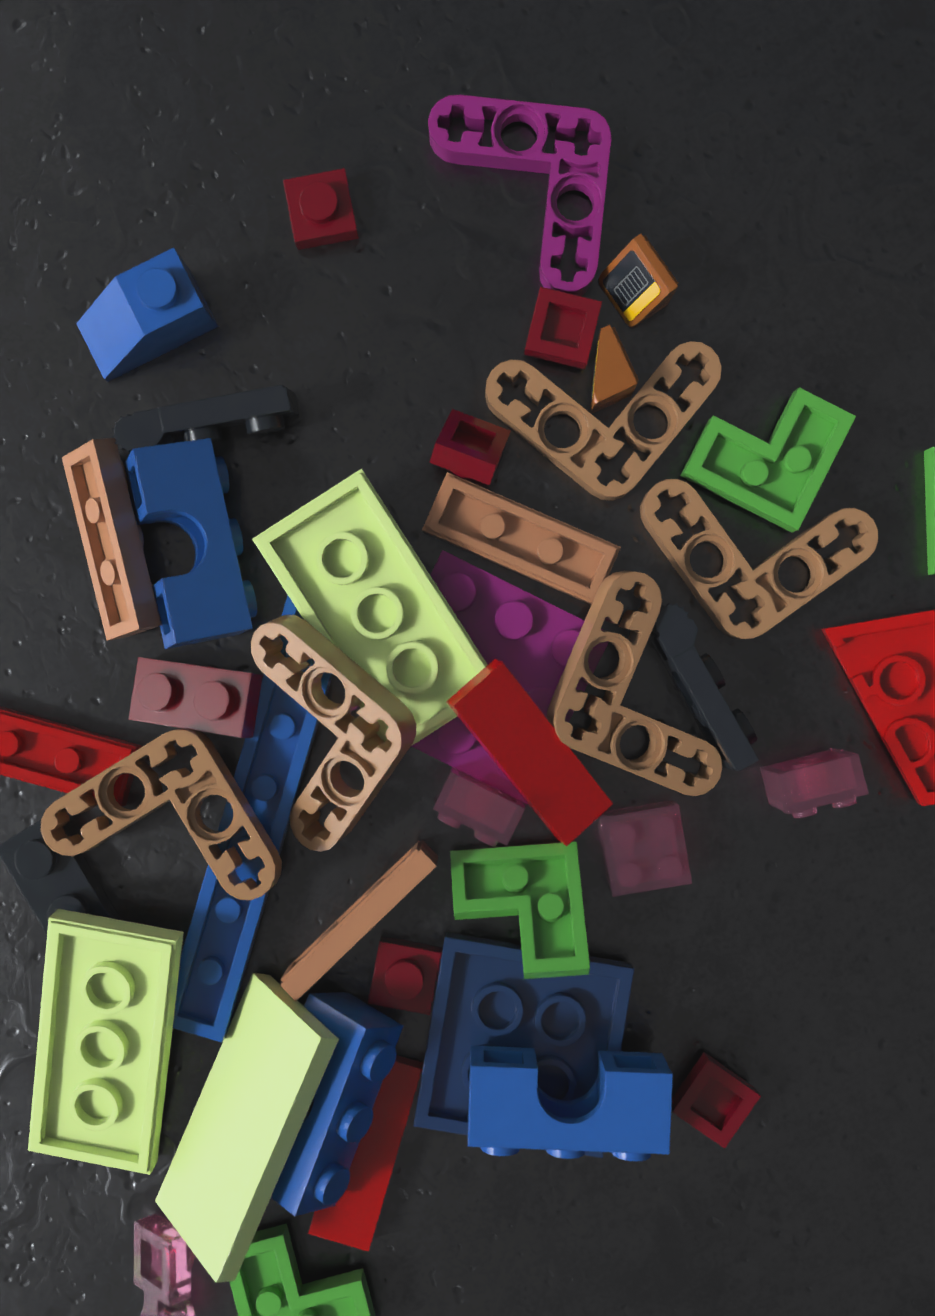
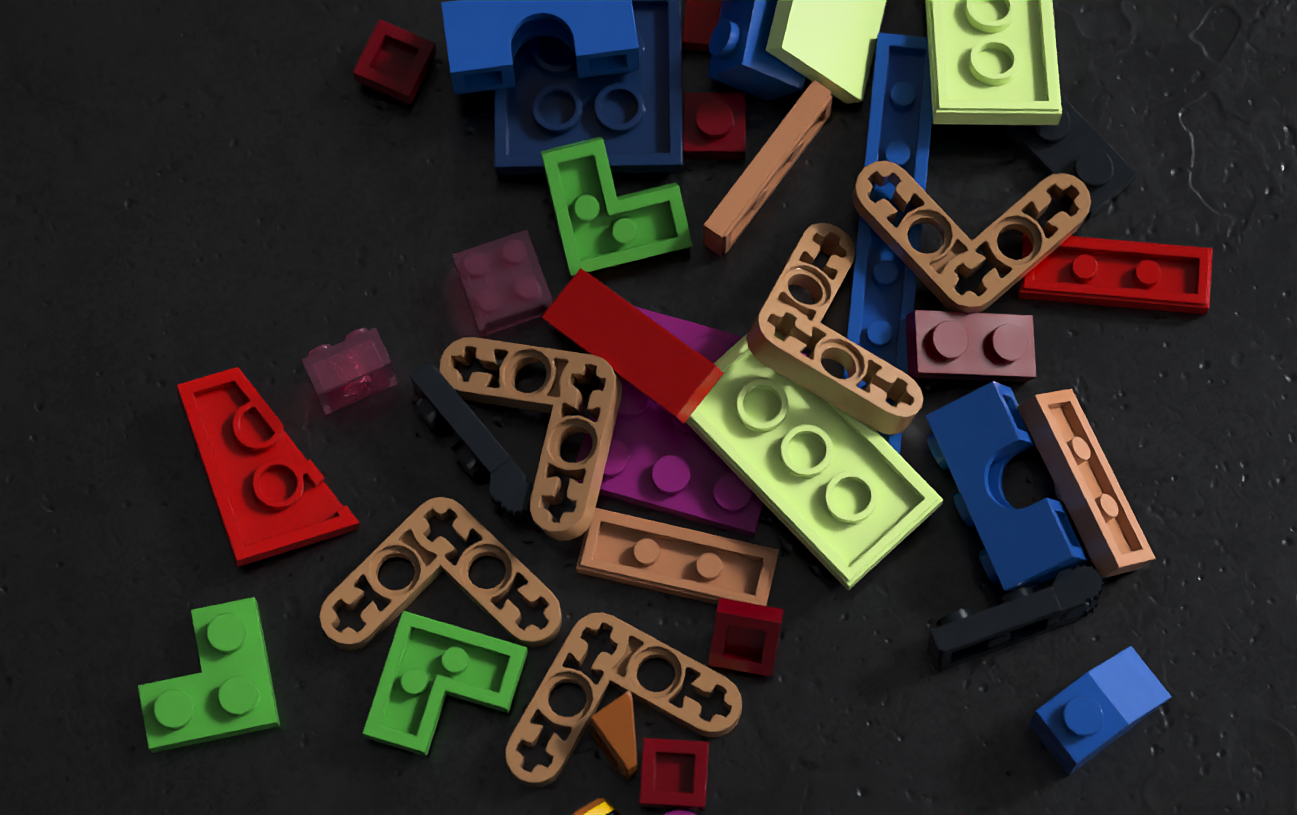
camera: 170 degrees right, 15 degrees down
clear pink piece [433,767,525,847] -> none

